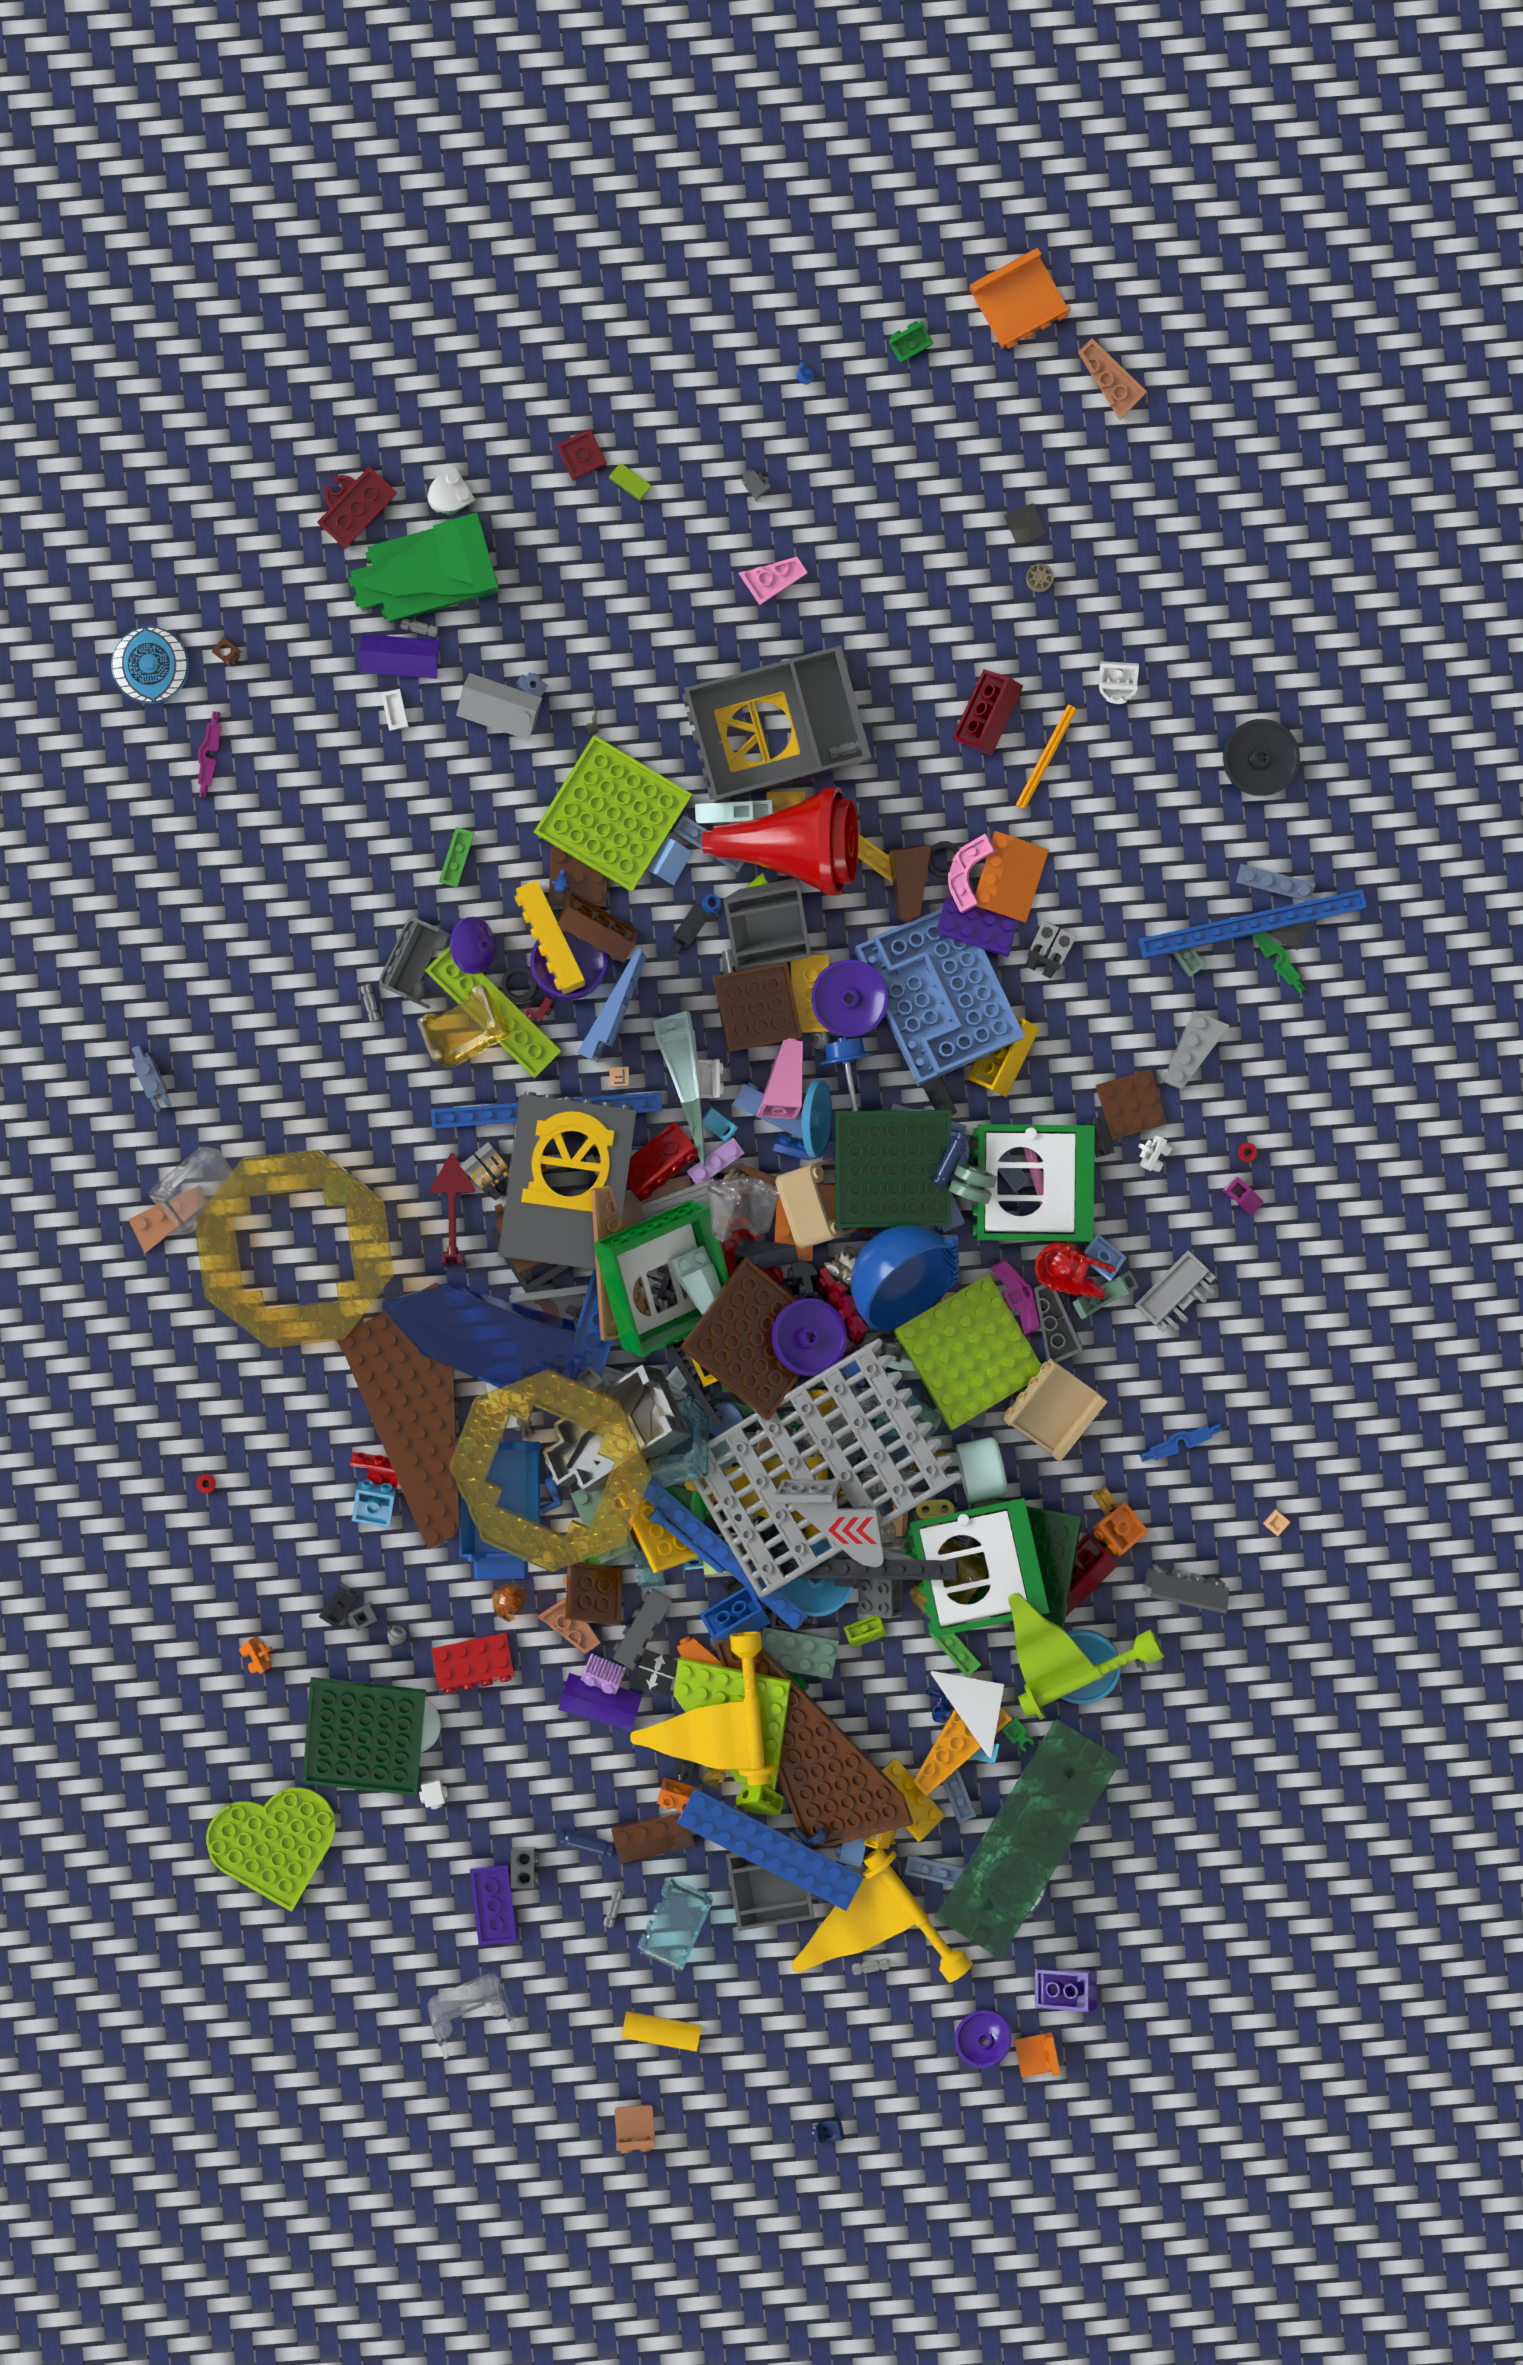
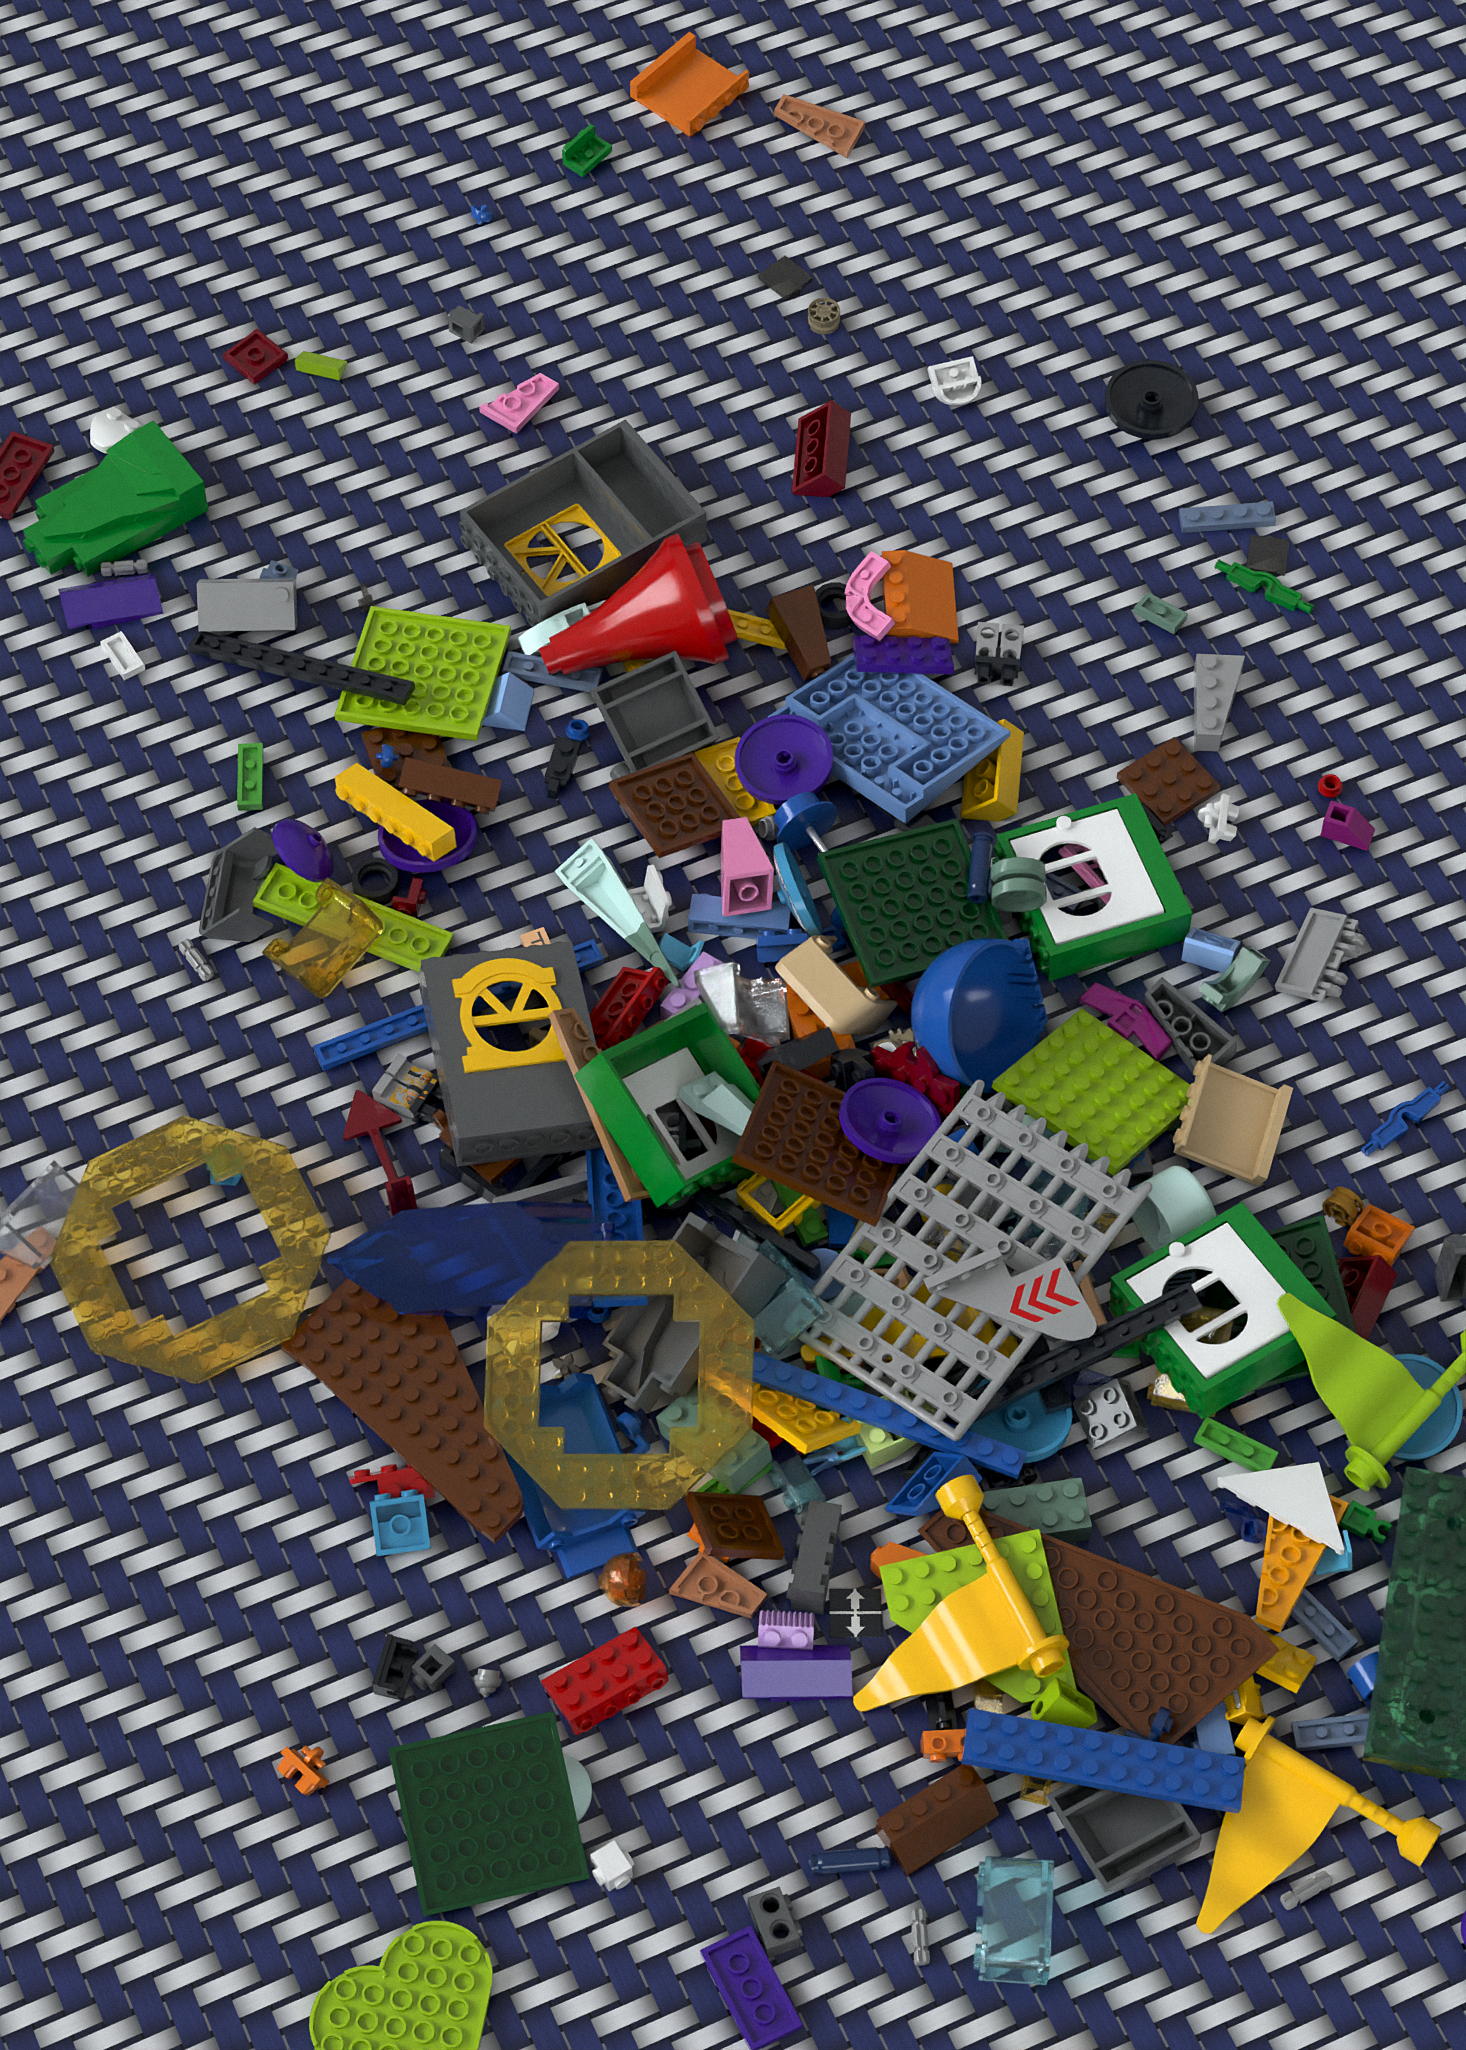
camera: 20 degrees left, 30 degrees down
red plate [197,1474,216,1493] -> none
medium blue slope [577,948,646,1062] -> none
blue piece [648,1507,724,1573] -> none
lime slope [843,1615,887,1648] -> none
light orange axle [1016,705,1077,809] -> none
red piece [1035,1241,1116,1299] -> none
blue plate [1138,889,1367,959] -> none
none -> black plate [188,630,415,705]
none -> blue piece [1347,1651,1399,1702]

